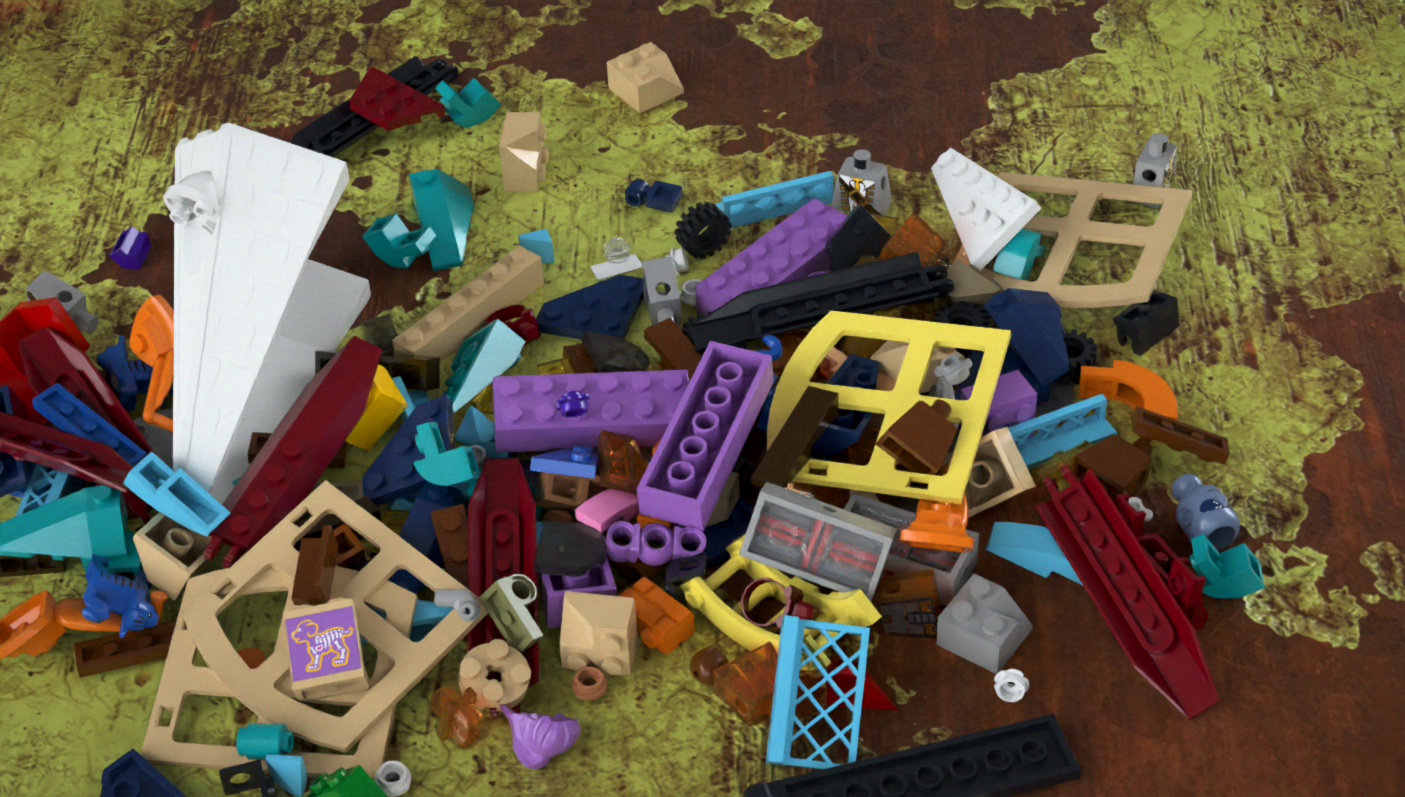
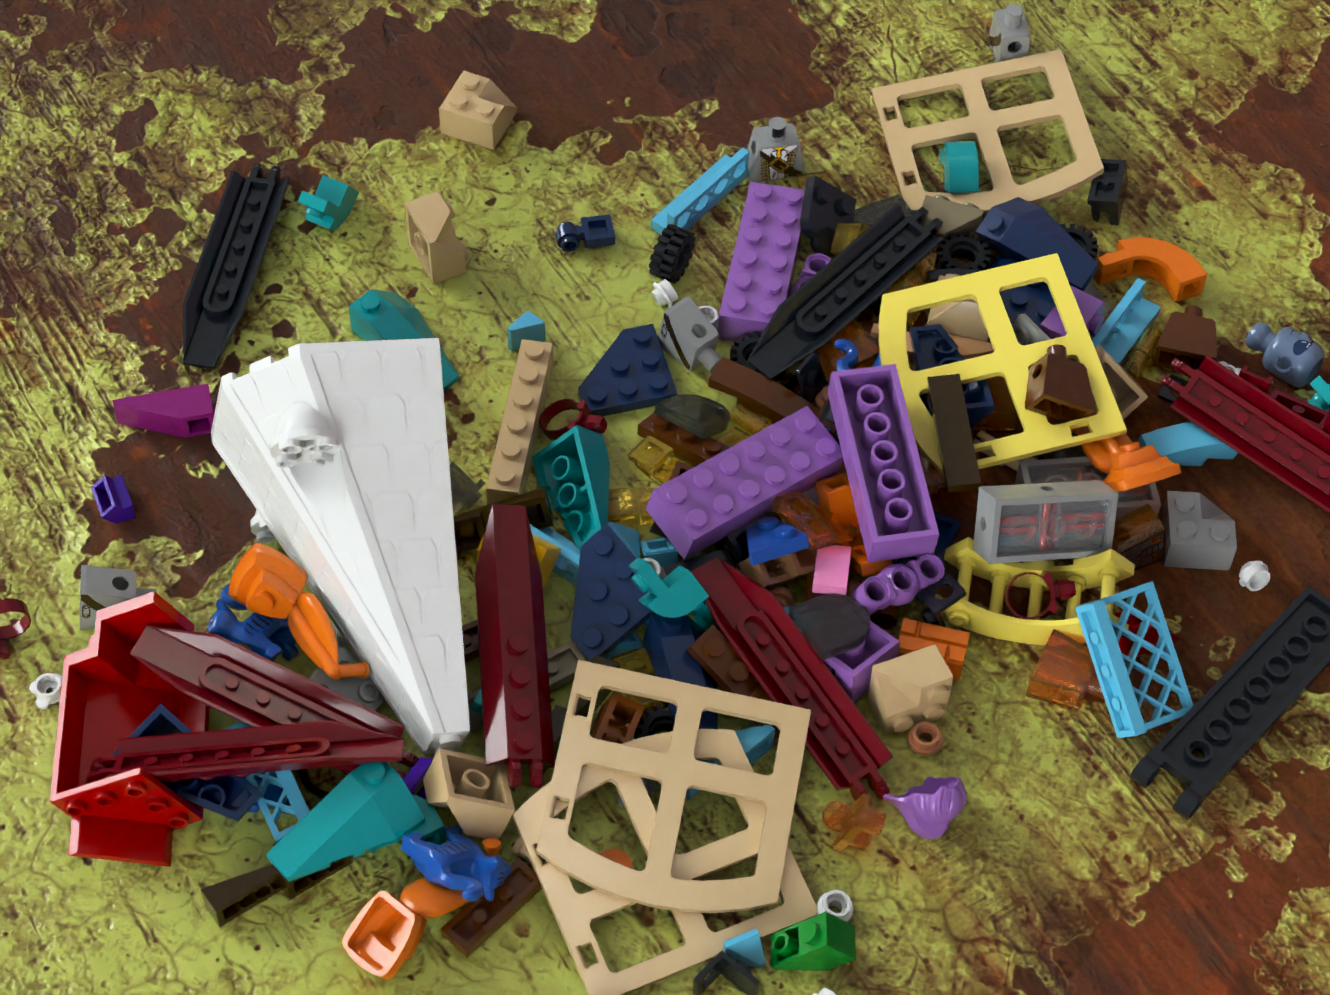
camera: 35 degrees left, 10 degrees up
blue plate [32,383,147,468] -> none
medium azure slope [123,451,230,537] -> none
teal brick [237,723,294,760] -> none
panel [283,597,370,703] -> none
reddish brown panel [291,525,338,605] -> none
dark red wing [349,66,446,131] -> none
light grey arm [435,589,481,622] -> none
tan plate [459,639,531,711] -> none
olive plate [479,574,543,654] -> none
dark purple plate [556,391,590,418] -> none
white sticker [591,254,642,280] -> none
clear plate [602,238,632,263] -> none
reddish brown piece [690,645,729,686] -> none
clear orange torso [876,211,950,269] -> none
white wing [931,148,1041,271] -> none
light grey plate [934,354,972,385] -> none
reddish brown plate [1131,406,1230,464] -> none

